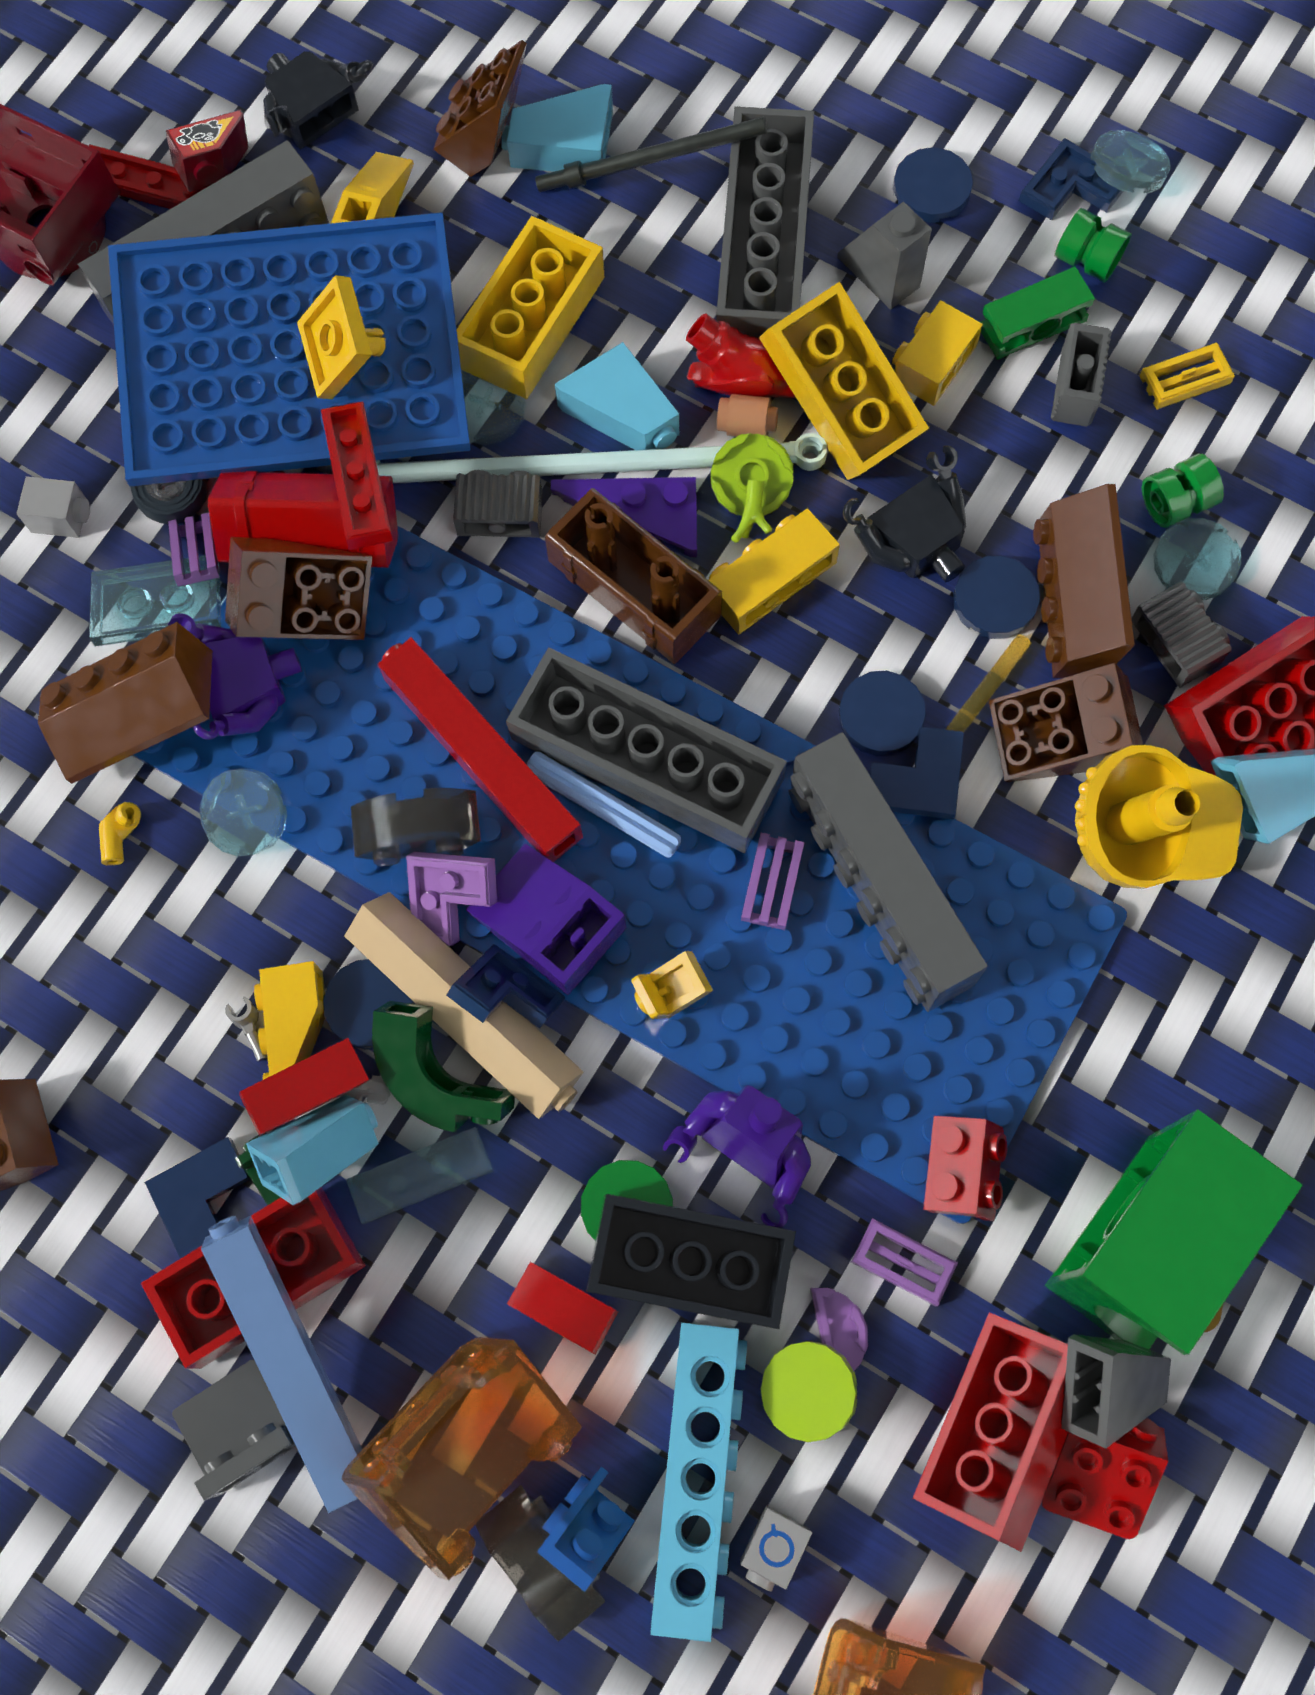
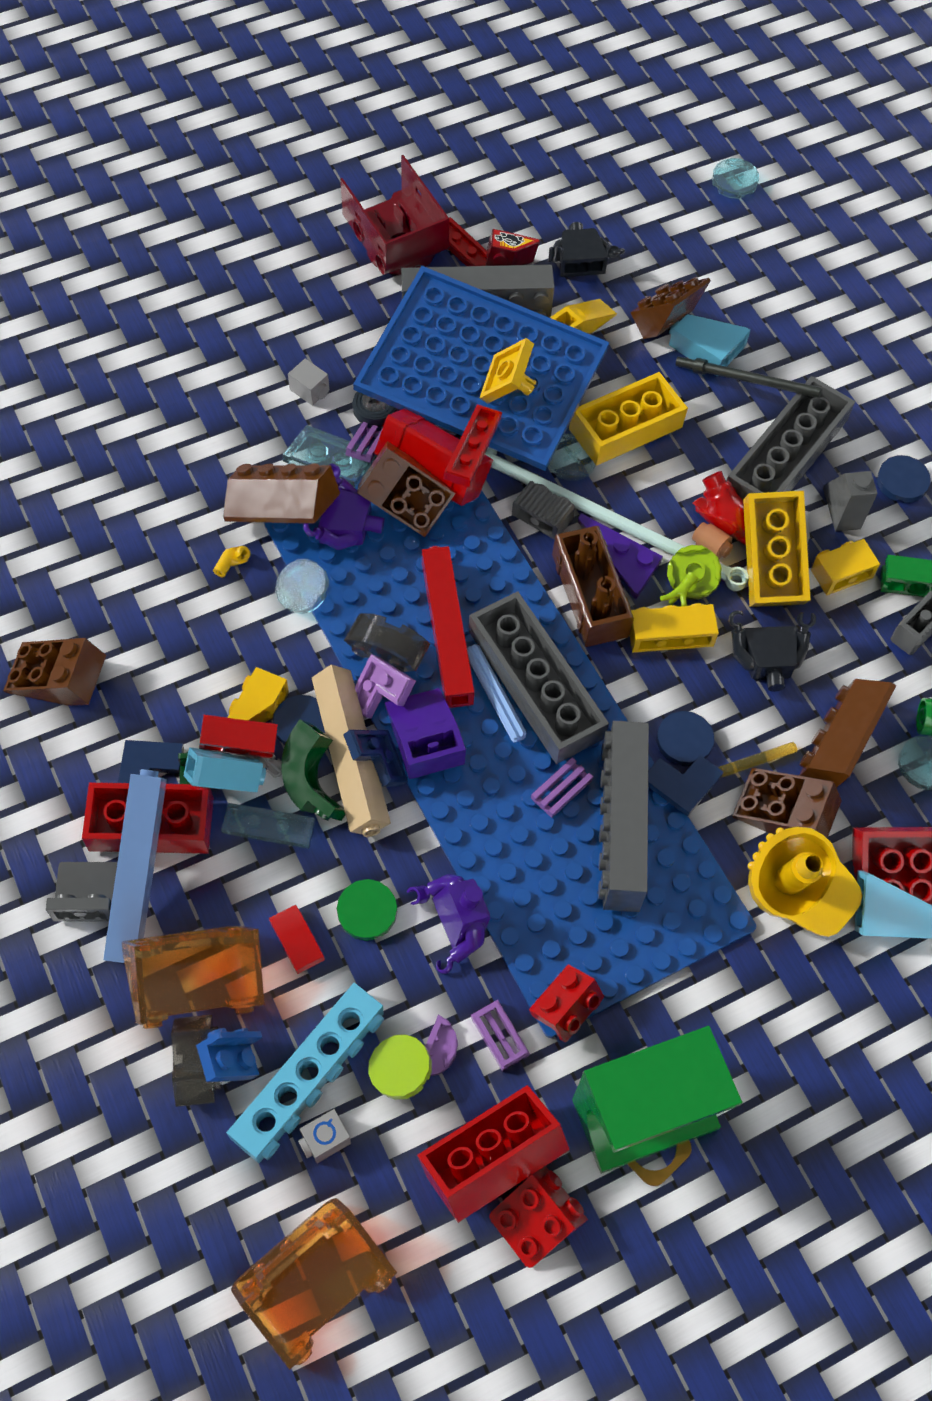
camera: 25 degrees right, 10 degrees down
light grey hand [225,997,268,1062] -> none
medium azure slope [555,342,680,450] -> none
black brick [586,1194,796,1329] -> none
yellow bracket [631,951,713,1019] -> none
dark blue tile [953,556,1040,639] -> none
dark grey slope [1061,1334,1171,1449] -> none
dark grey brick [1131,581,1231,688] -> none

